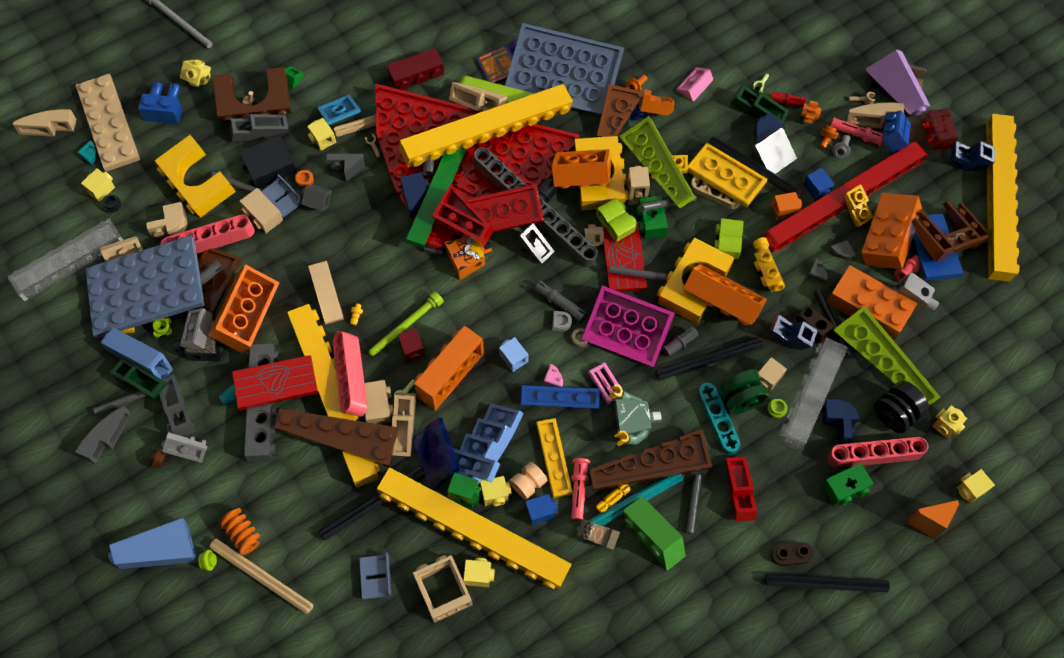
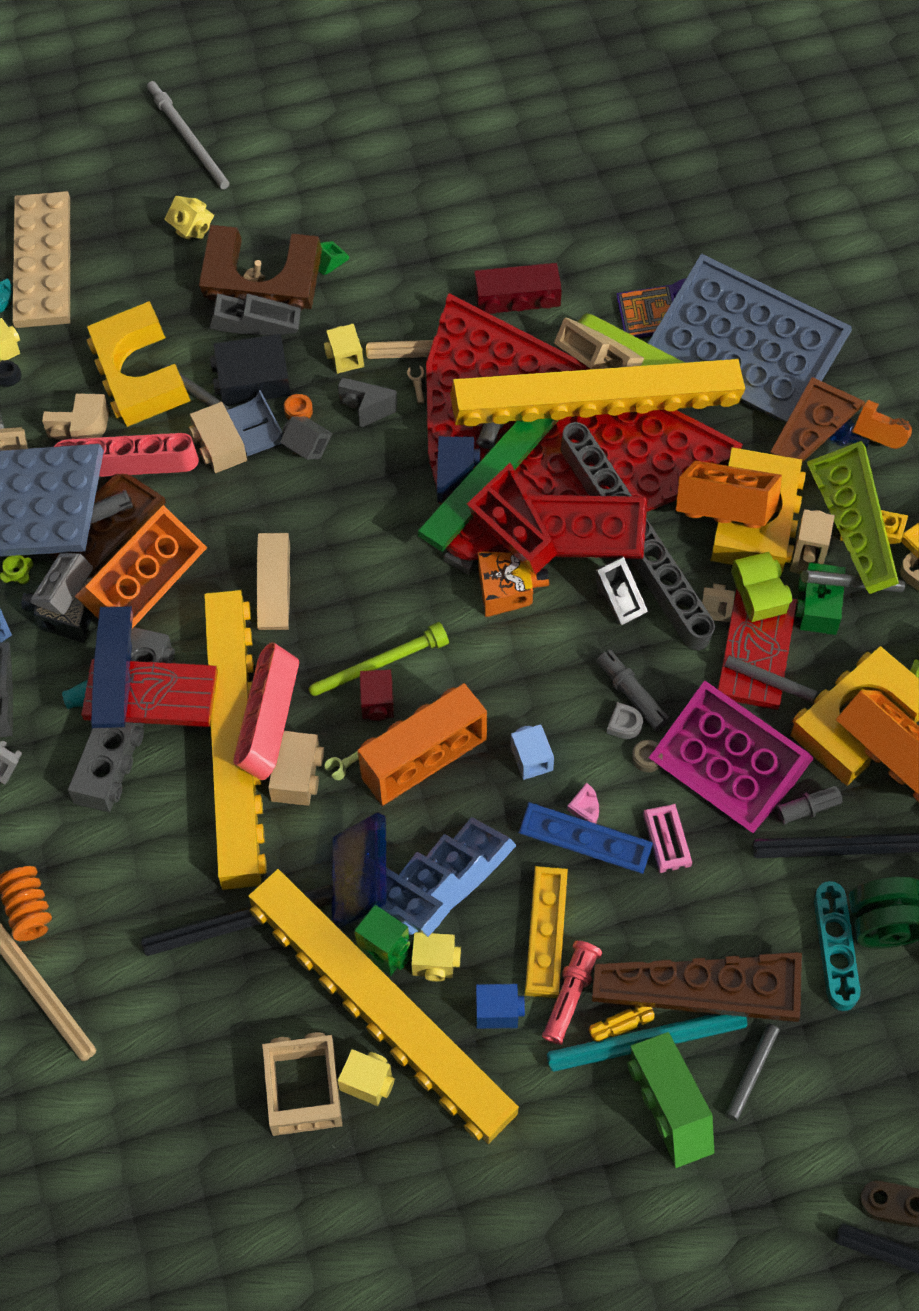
camera: 20 degrees right, 5 degrees down
blue brick [138,82,183,124] -> none
reddish brown wing [274,409,398,467] -> none
dark azure slope [317,94,361,125] -> none
yellow piece [350,304,363,326] -> none
sand blue piece [360,553,392,600] -> none
tan slope [392,392,416,456] -> none
light nougat wheel [509,462,547,500] -> none
black brick [538,178,558,203] -> none
dark tan leg [576,519,620,550] -> none
sand green torso [609,384,662,446] -> none
orange plate [625,74,648,91] -> none
red slope [726,457,757,522] -> none
none -> dark blue slope [91,606,133,728]

